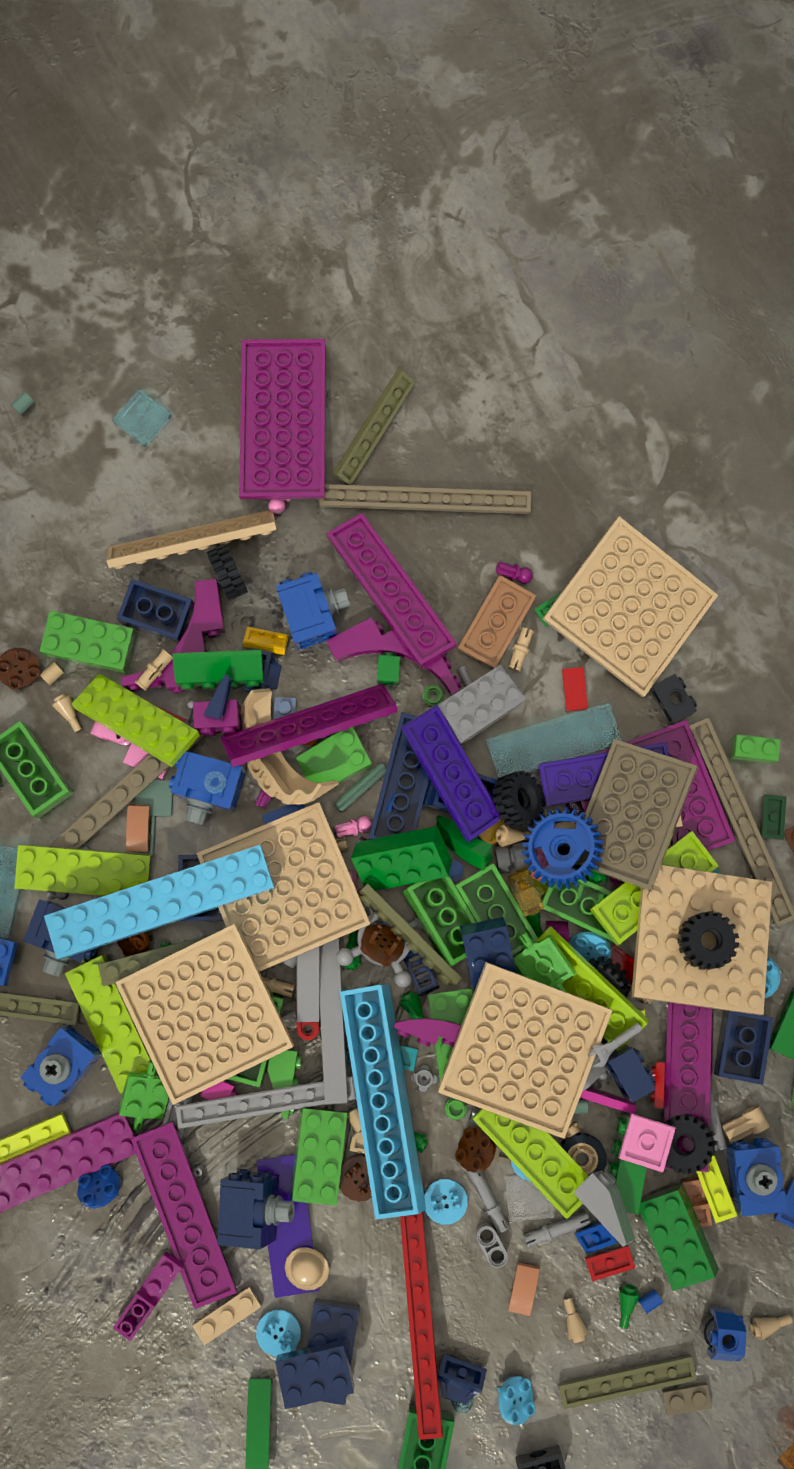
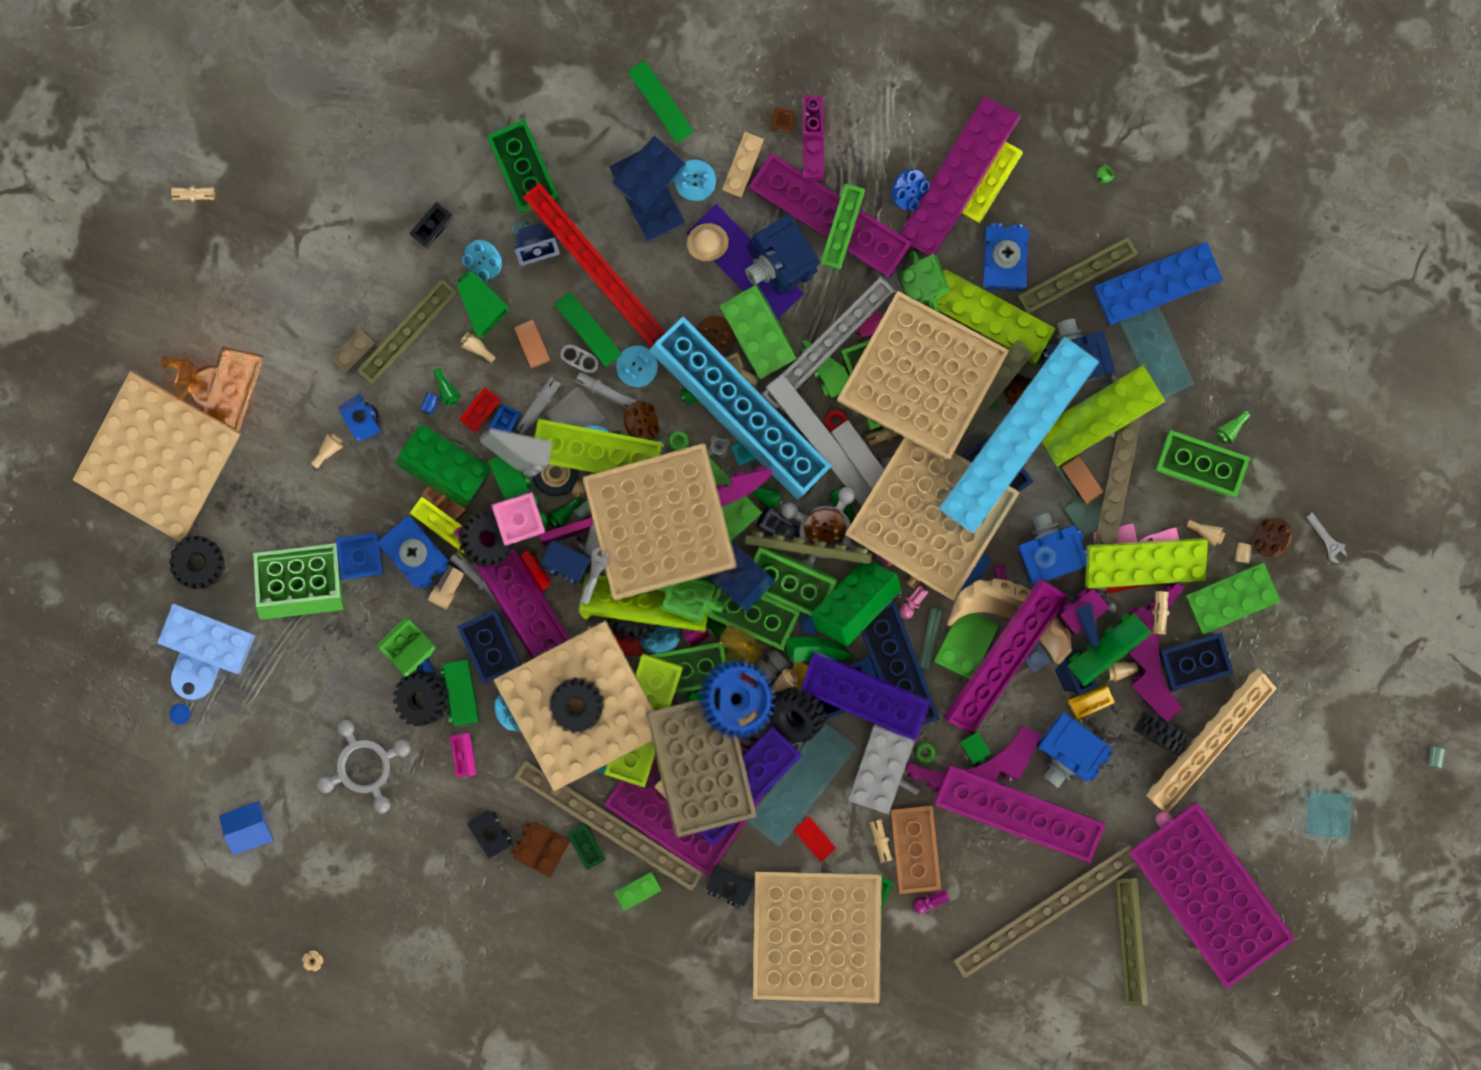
camera: 140 degrees right, 5 degrees up
none -> green slope [457,271,510,340]
none -> green cone [547,497,583,529]
none -> green slope [554,291,622,367]
none -> reddish brown plate [771,108,795,133]
none -> bright green plate [821,183,865,270]
none -> tan cone [1105,661,1138,682]

